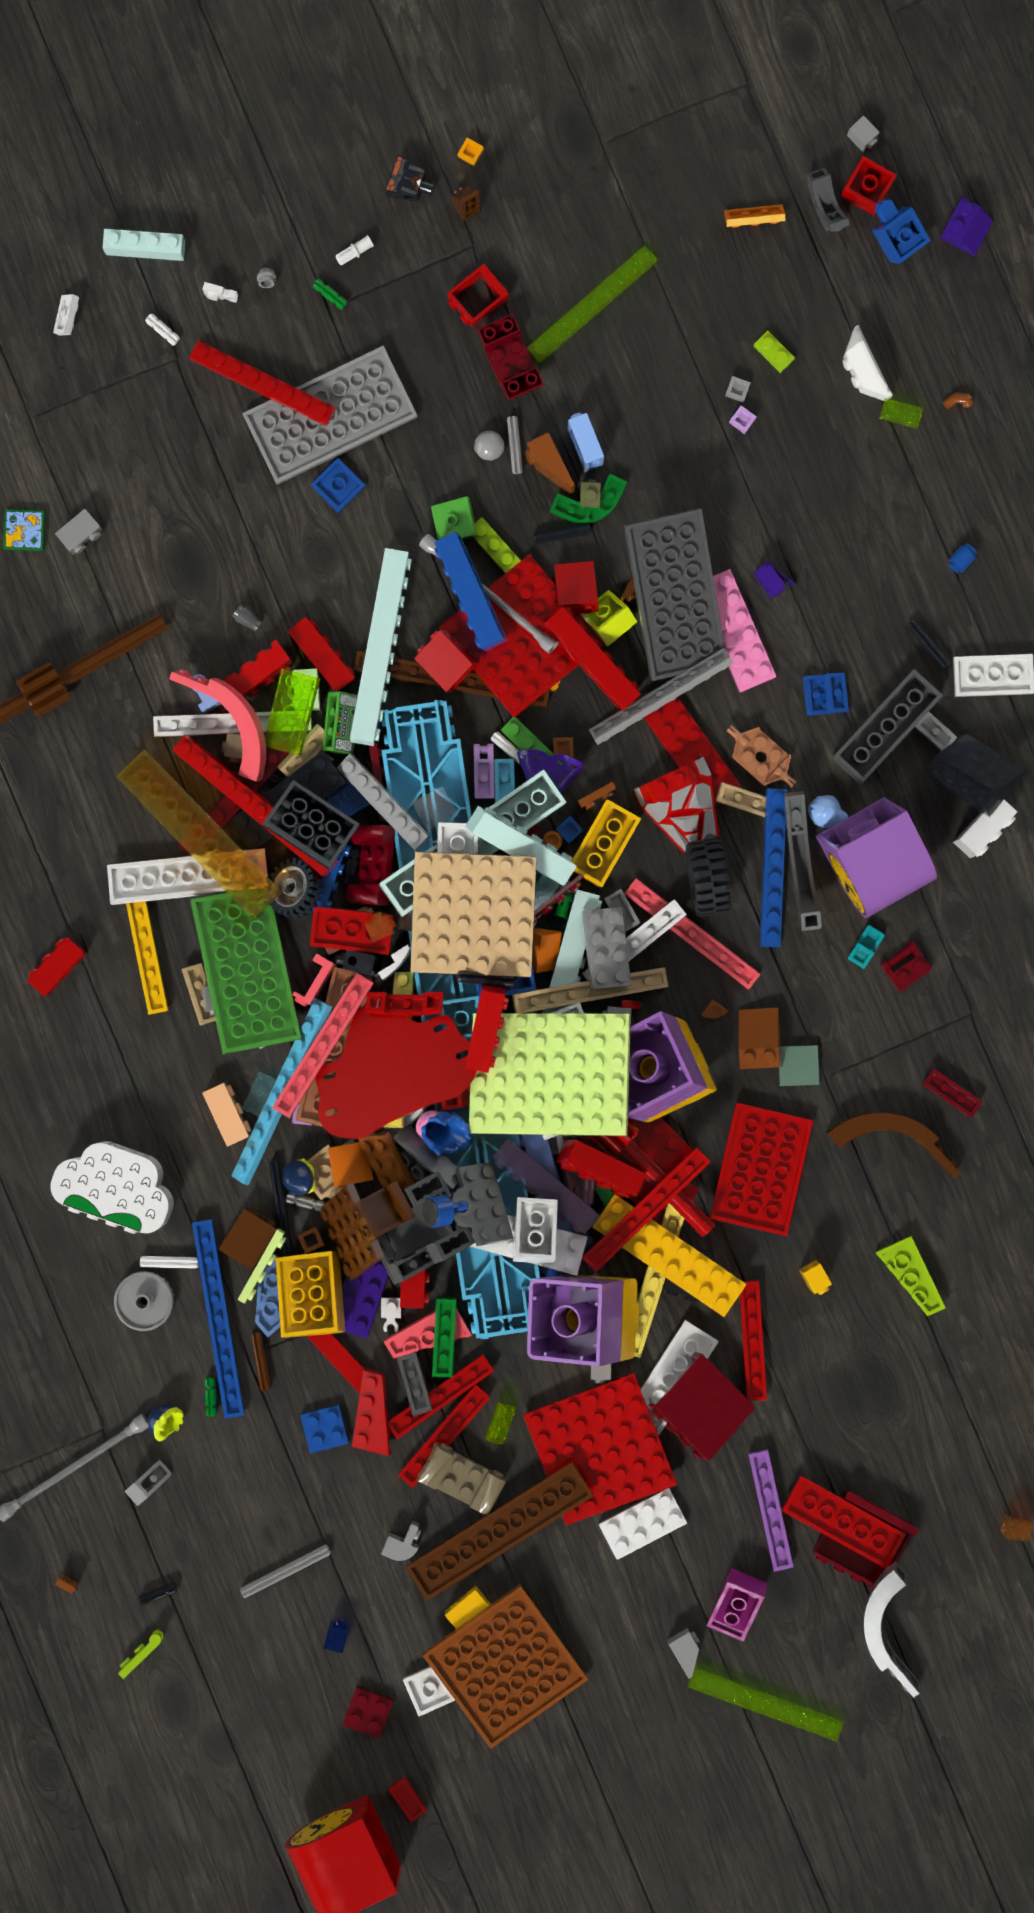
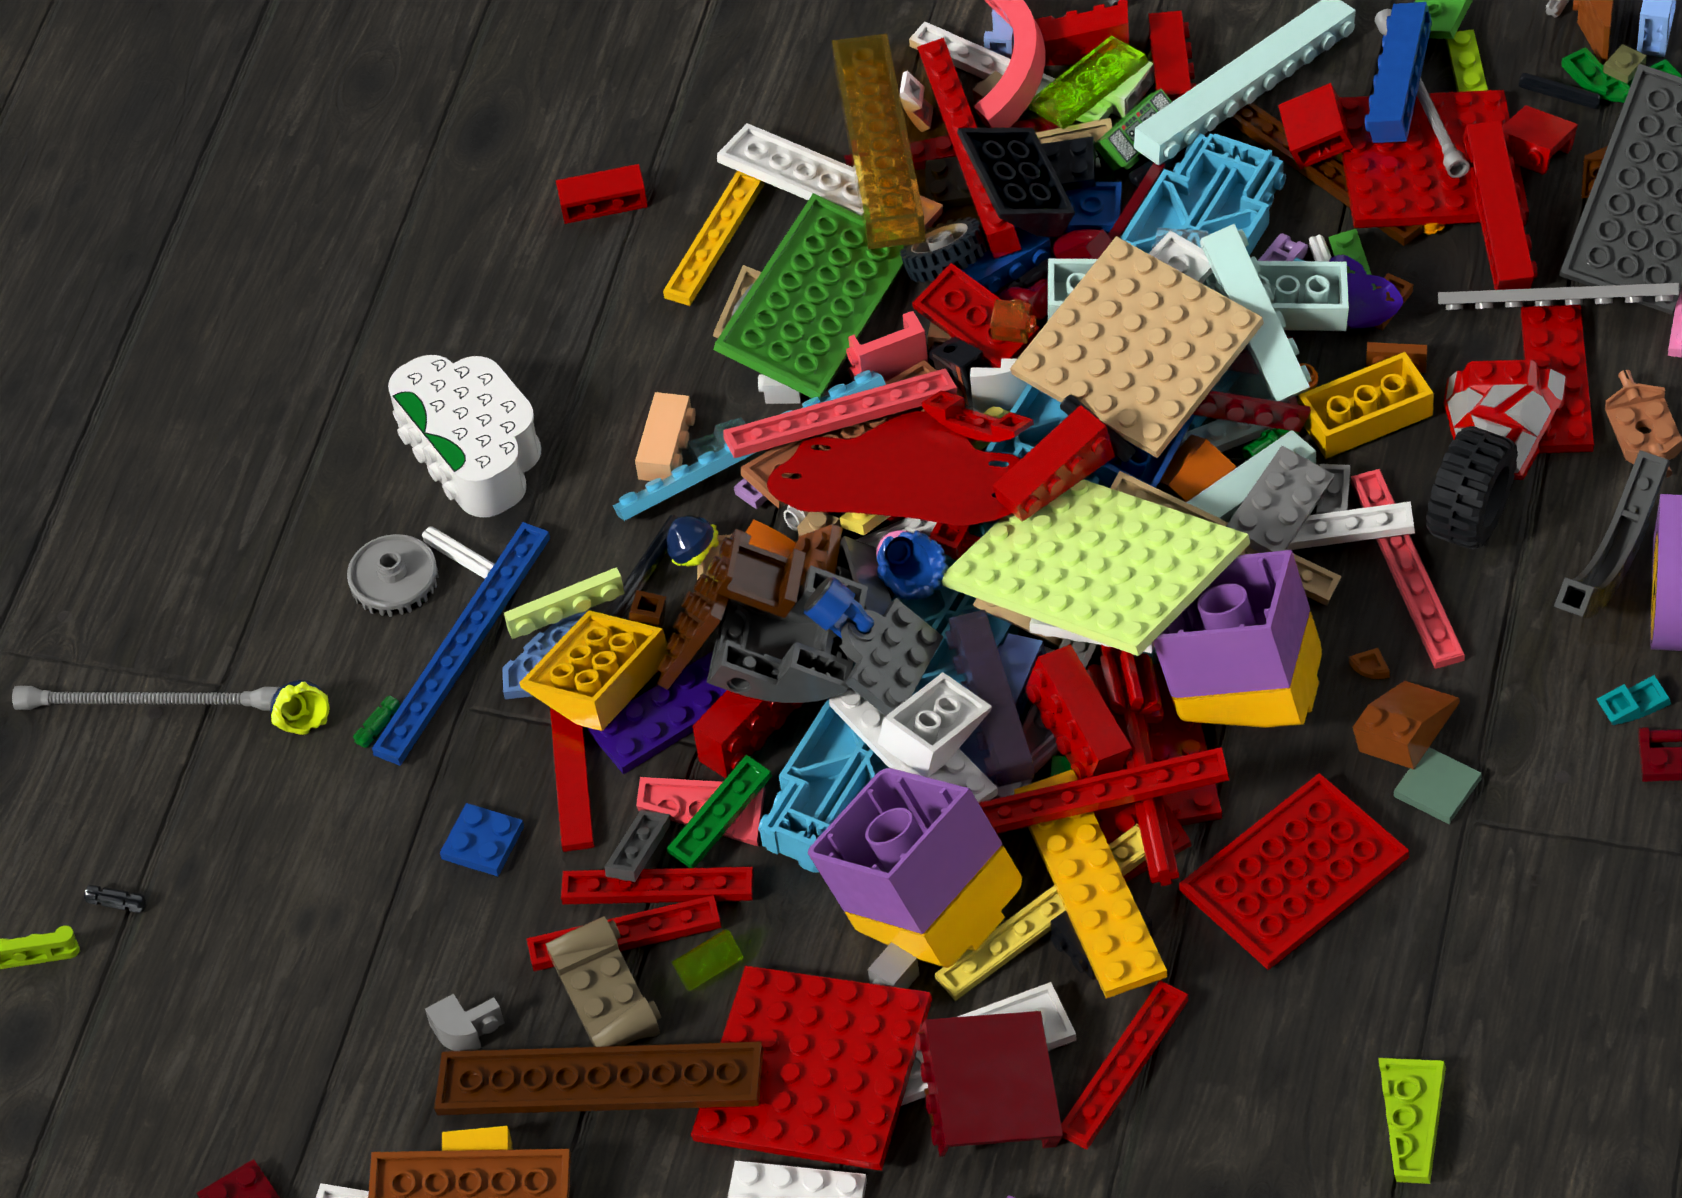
camera: 45 degrees right, 35 degrees down
dark orange tile [55,1574,78,1594] -> none
light grey slope [125,1459,172,1506] -> none
reddish brown panel [219,1207,278,1270] -> none
light grey axle [240,1545,331,1598] -> none
reddish brown axle [251,1332,271,1391] -> none
light grey axle [286,1192,325,1212] -> none
clear blue brick [324,1619,350,1653] -> none
light grey plate [337,754,431,851] -> none
red wing [352,1369,391,1456] -> none
white plate [381,1297,401,1332] -> none
blue plate [556,816,583,844] -> none
neon yellow slope [580,590,637,647] -> none
tan tile [715,782,766,817] -> none
blue plate [759,789,787,947] -> none
yellow brick [799,1260,832,1295] -> none
reddish brown arch [826,1112,960,1178] -> none
dark red plate [922,1068,982,1118] -> none
none -> slope [900,71,934,132]

